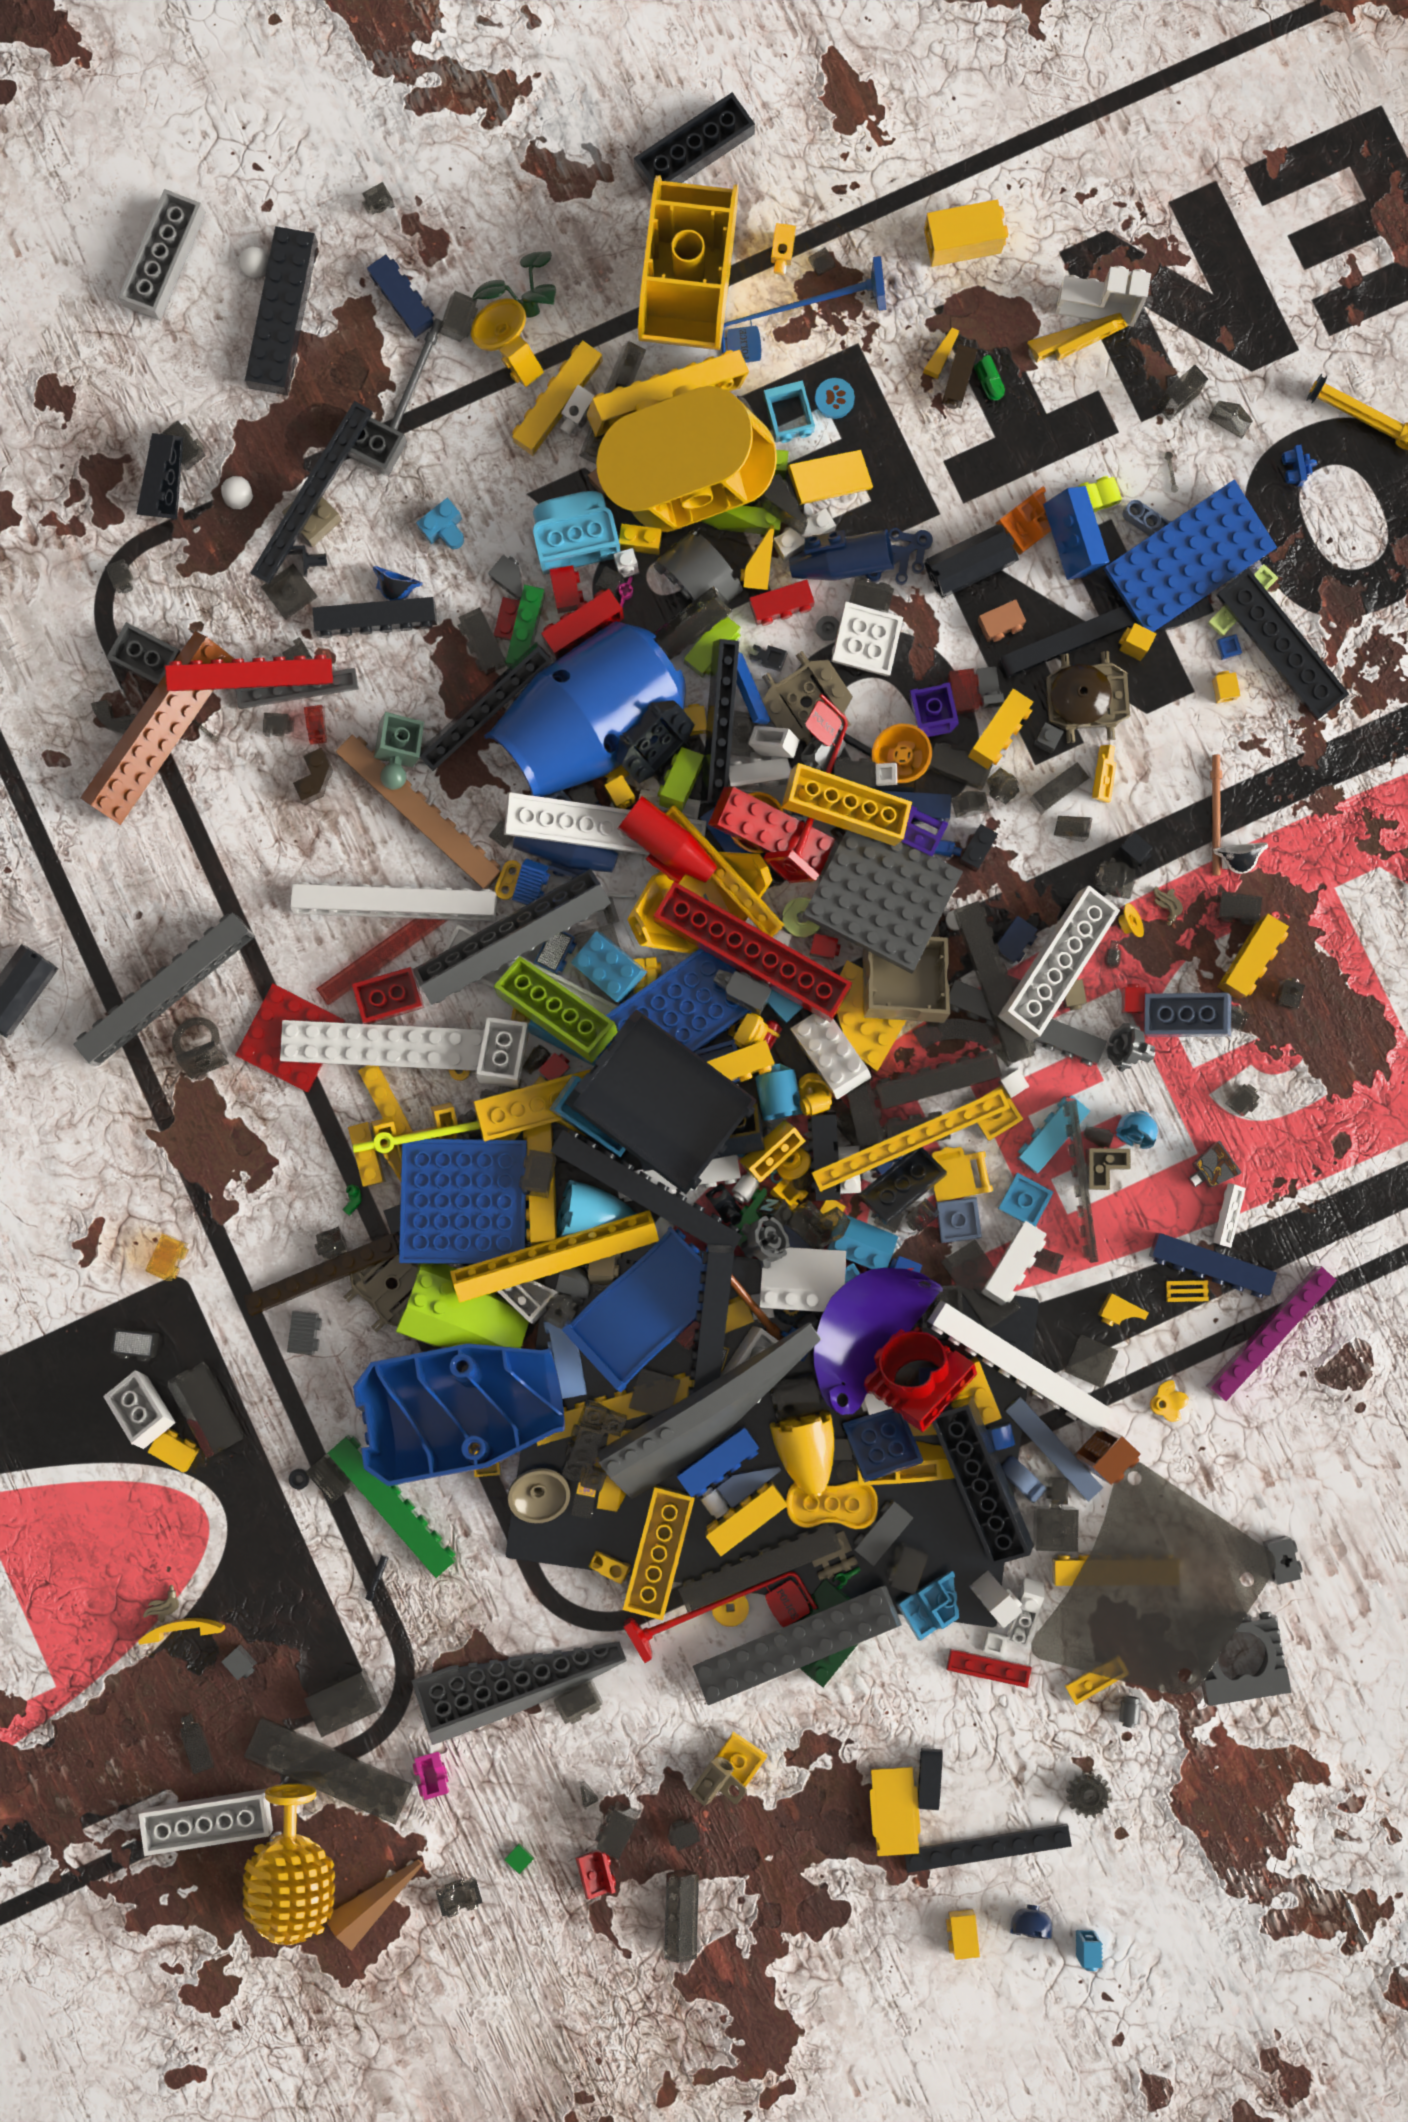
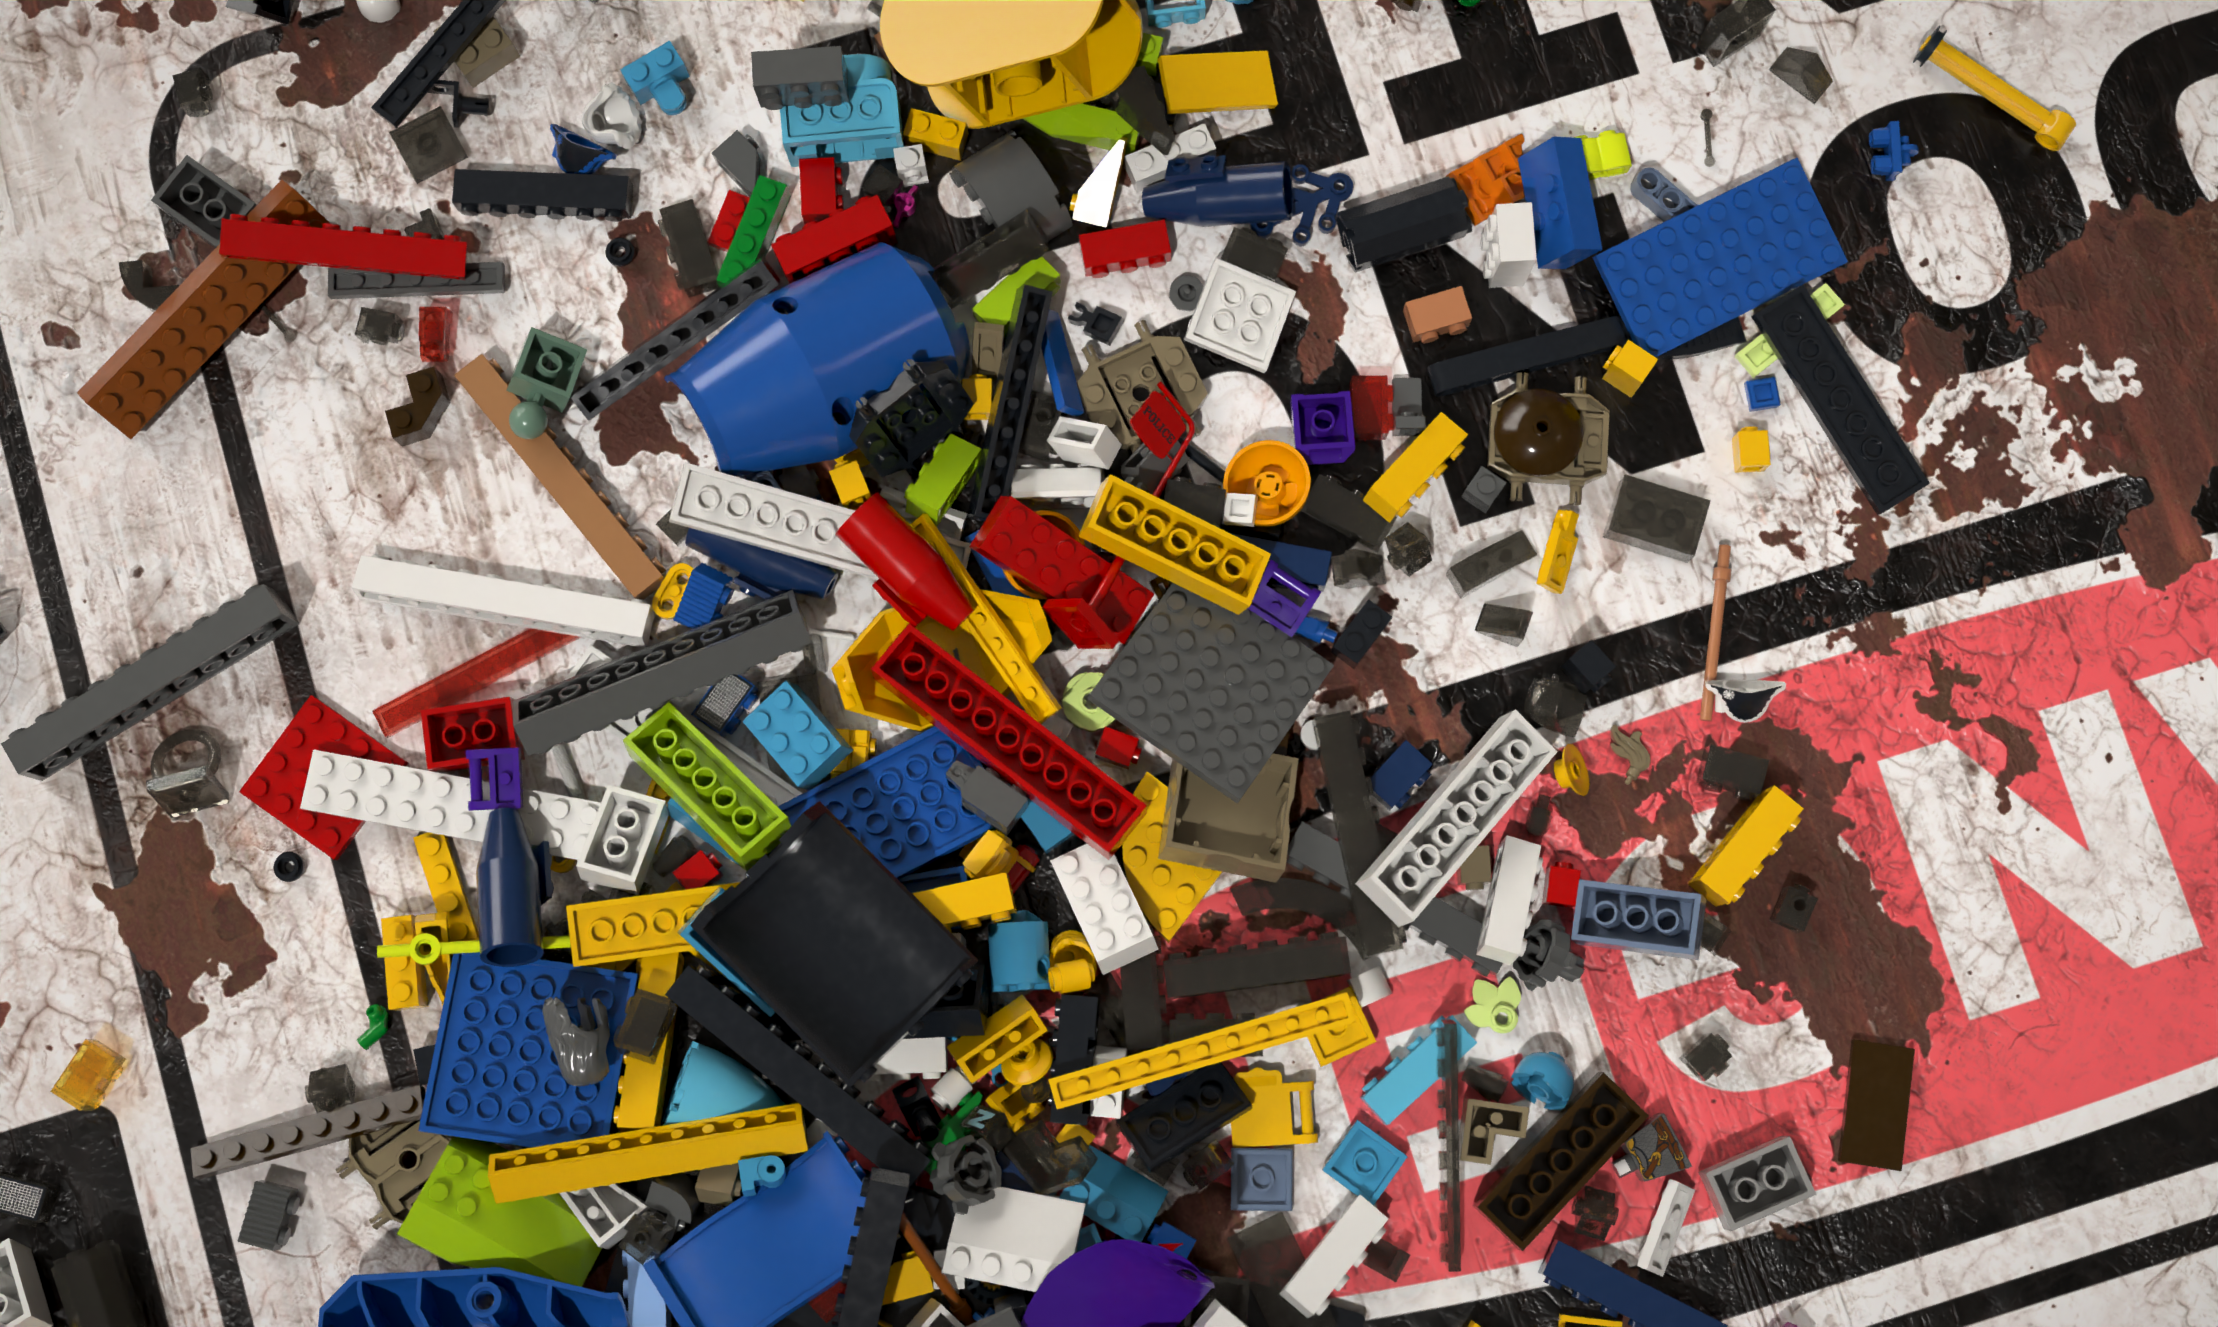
camera: 10 degrees right, 5 degrees down
none -> black plate [273,852,305,882]
none -> dark purple plate [466,747,523,811]
none -> dark blue piece [476,808,554,967]
none -> dark grey hair [542,997,610,1086]
none -> white piece [552,744,582,799]
none -> white hair [581,83,642,149]
none -> black plate [605,238,635,267]
none -> dark azure leg [738,1155,786,1197]
none -> dark grey brick [751,46,849,110]
none -> dark tan plate [972,322,1004,380]
none -> yellowish green plate [1464,977,1521,1033]
none -> dark brown brick [1473,1072,1649,1251]
none -> white brick [1476,835,1543,965]
none -> white brick [1480,202,1537,288]
none -> clear smoke brick [1571,1185,1619,1241]
none -> clear smoke brick [1602,475,1711,563]
none -> light grey brick [1698,1136,1816,1231]
none -> dark brown tile [1838,1039,1915,1171]

